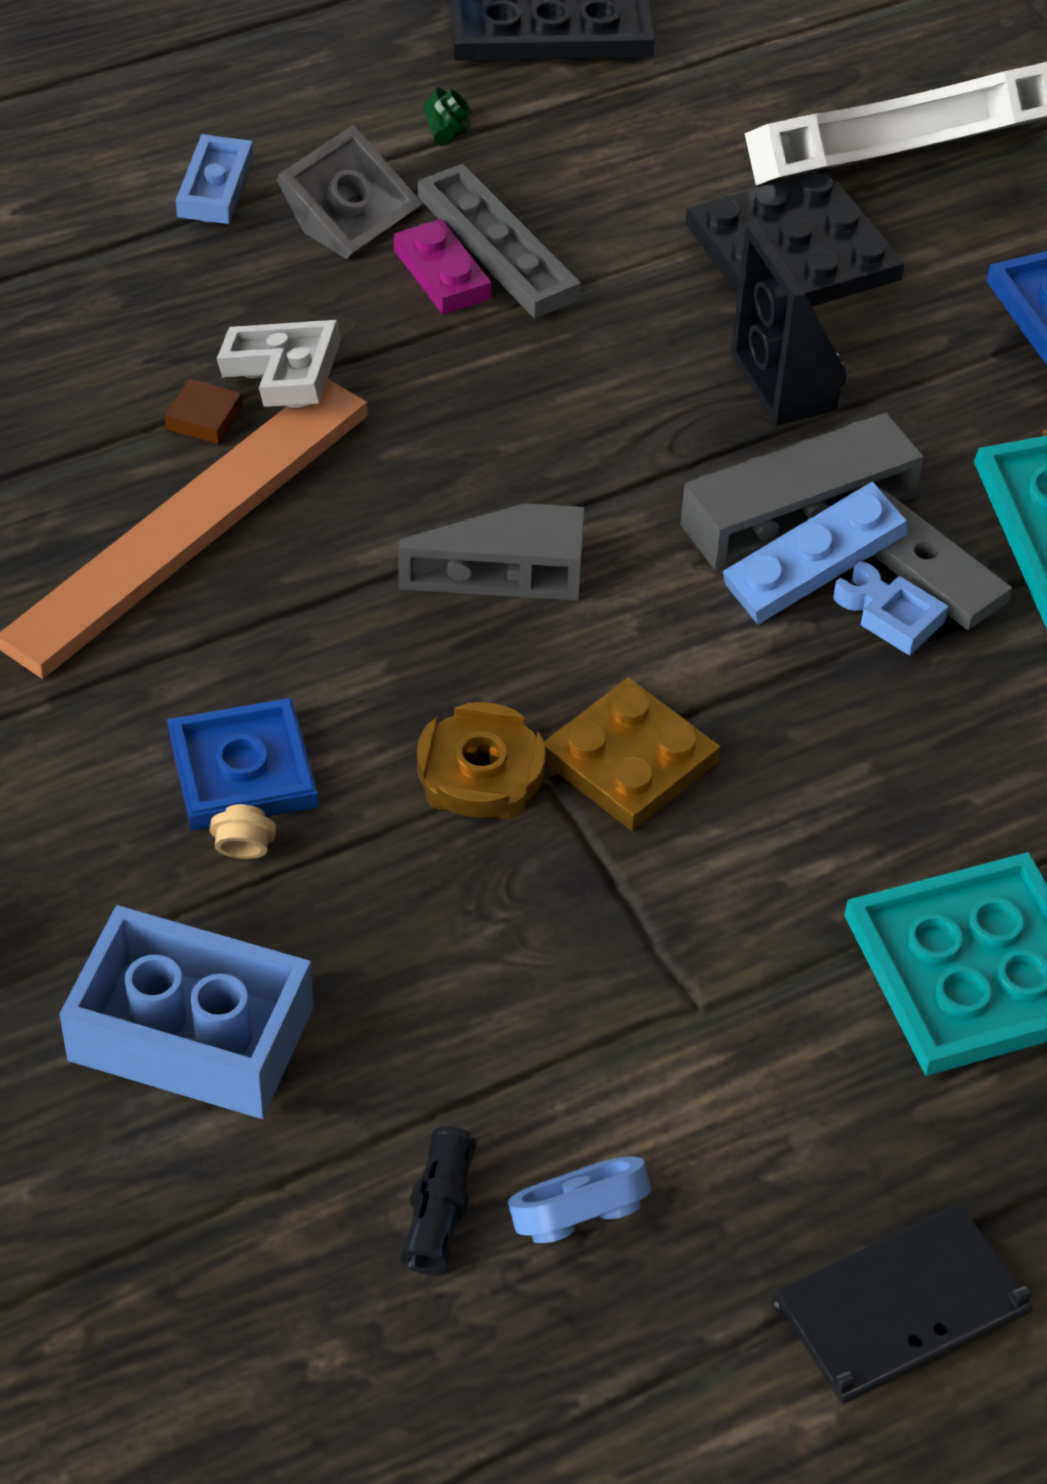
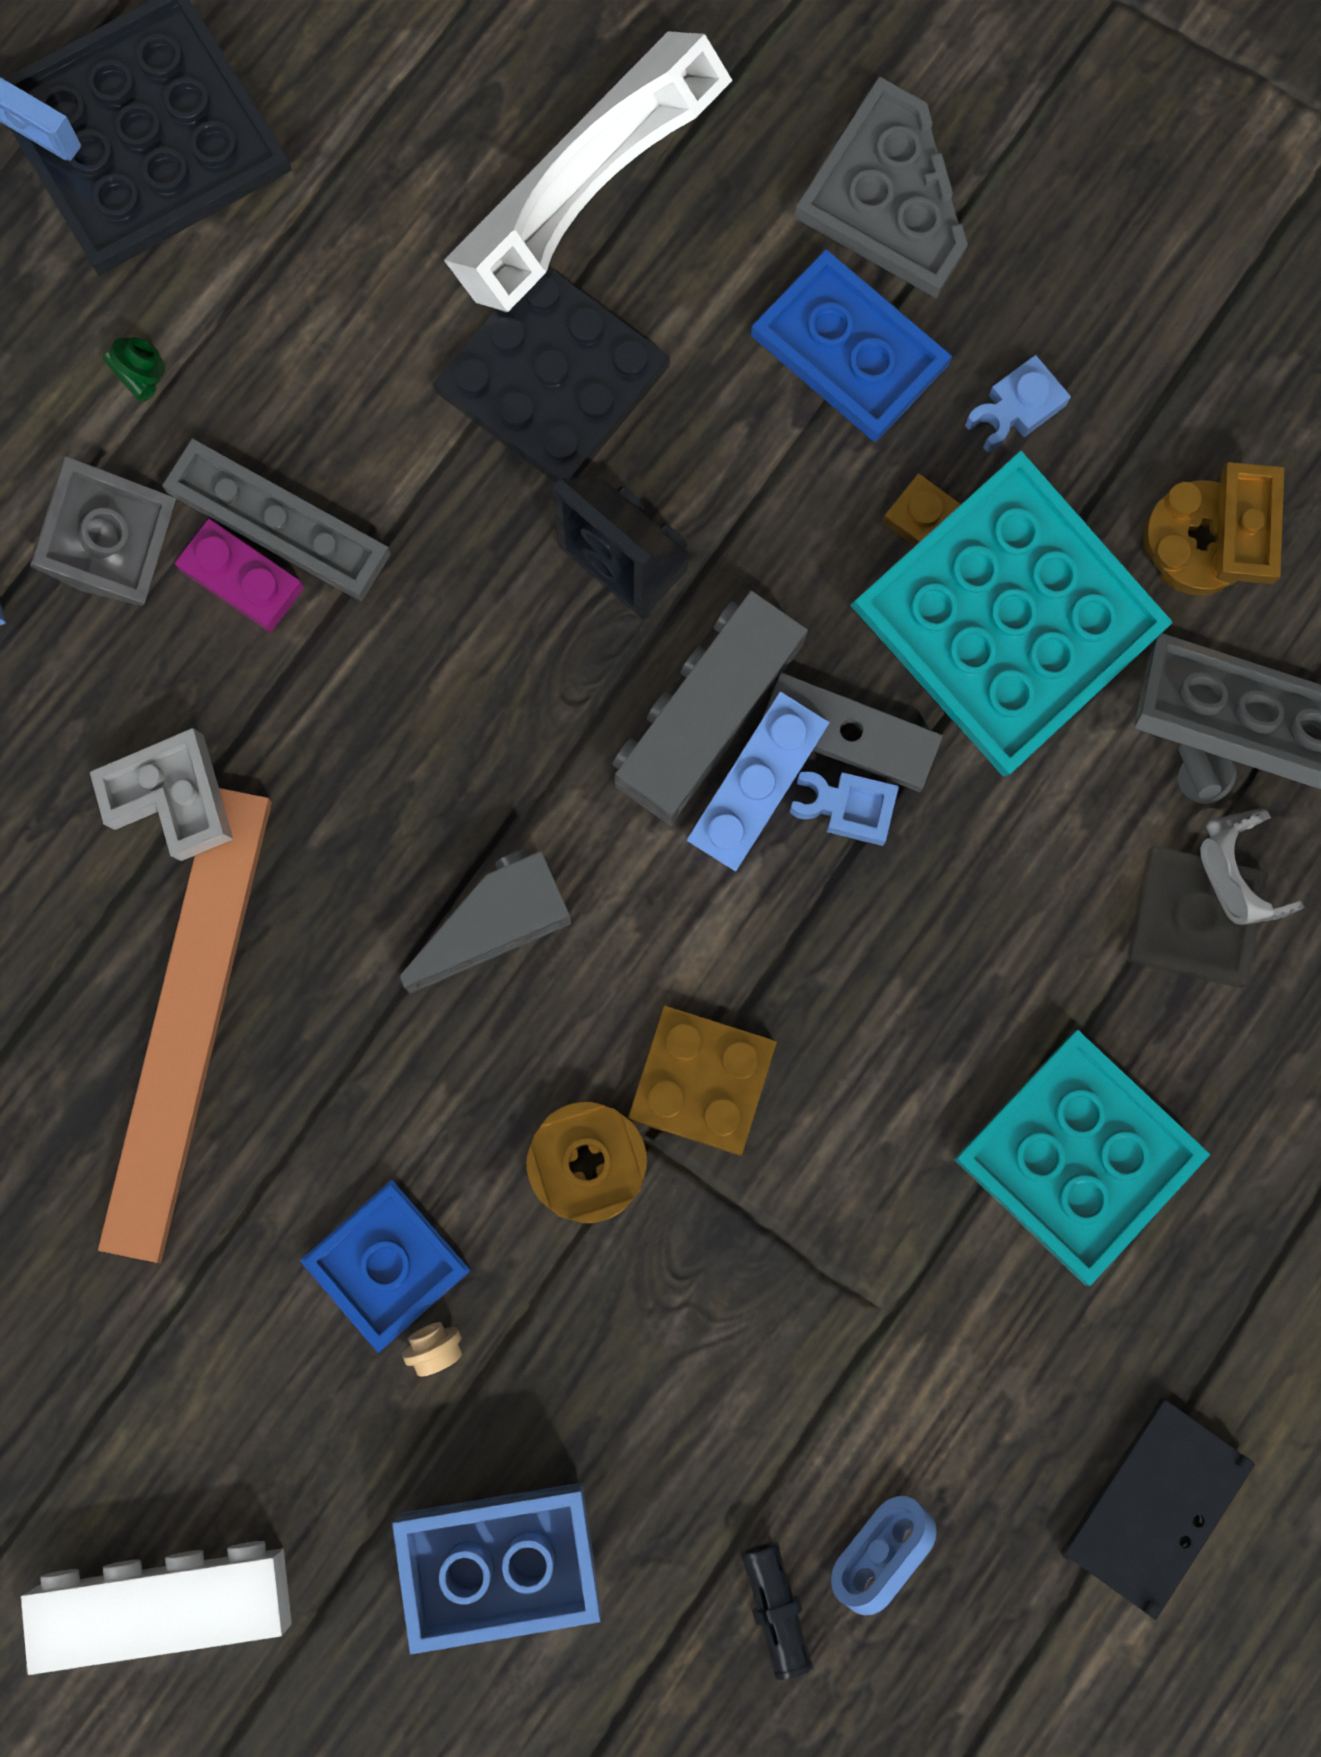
camera: 30 degrees left, 30 degrees up
reddish brown tile [165,379,242,444] -> none

